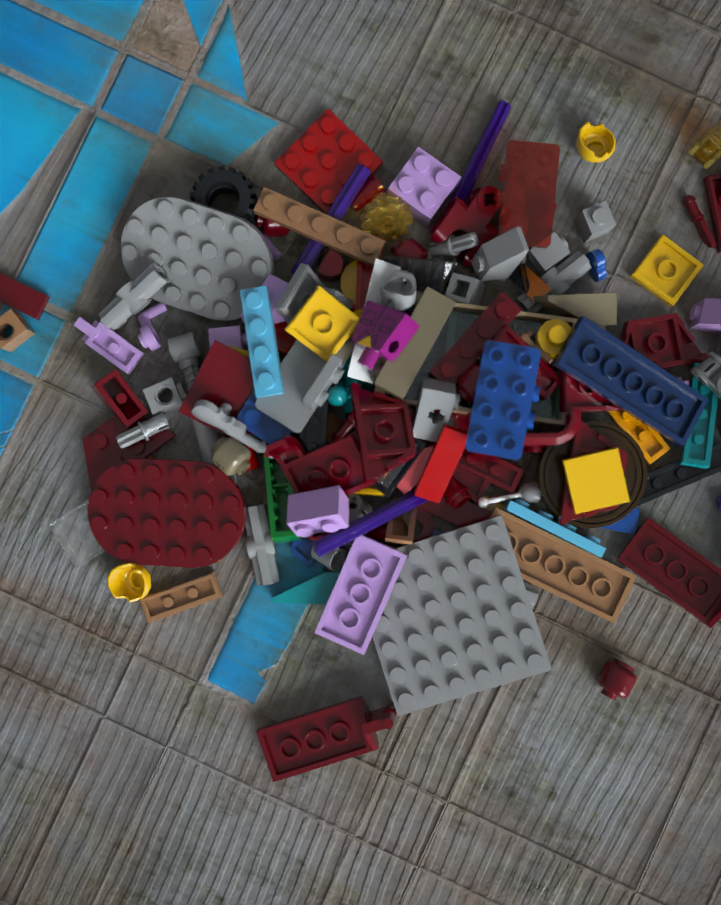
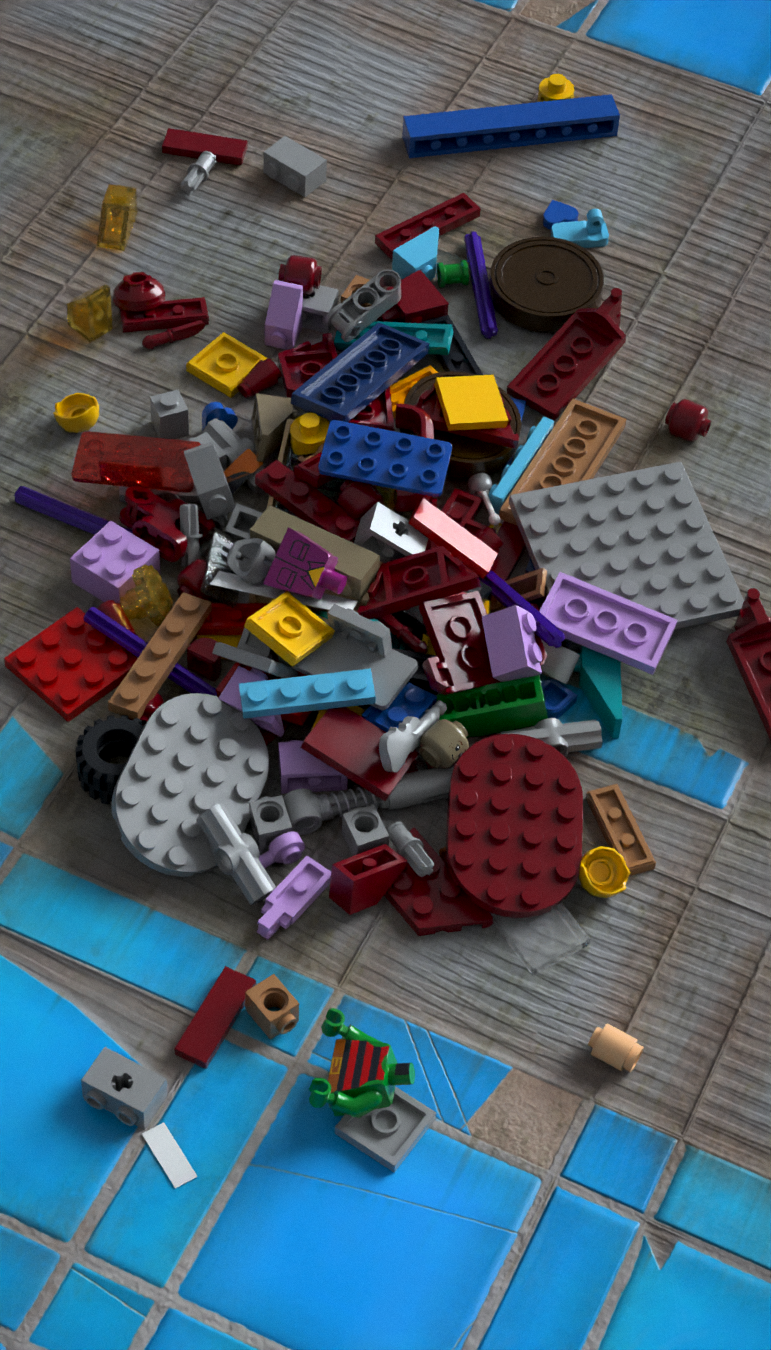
camera: 90 degrees left, 35 degrees down
none -> dark red cone [237,358,282,399]
none -> light grey brick [249,795,292,853]

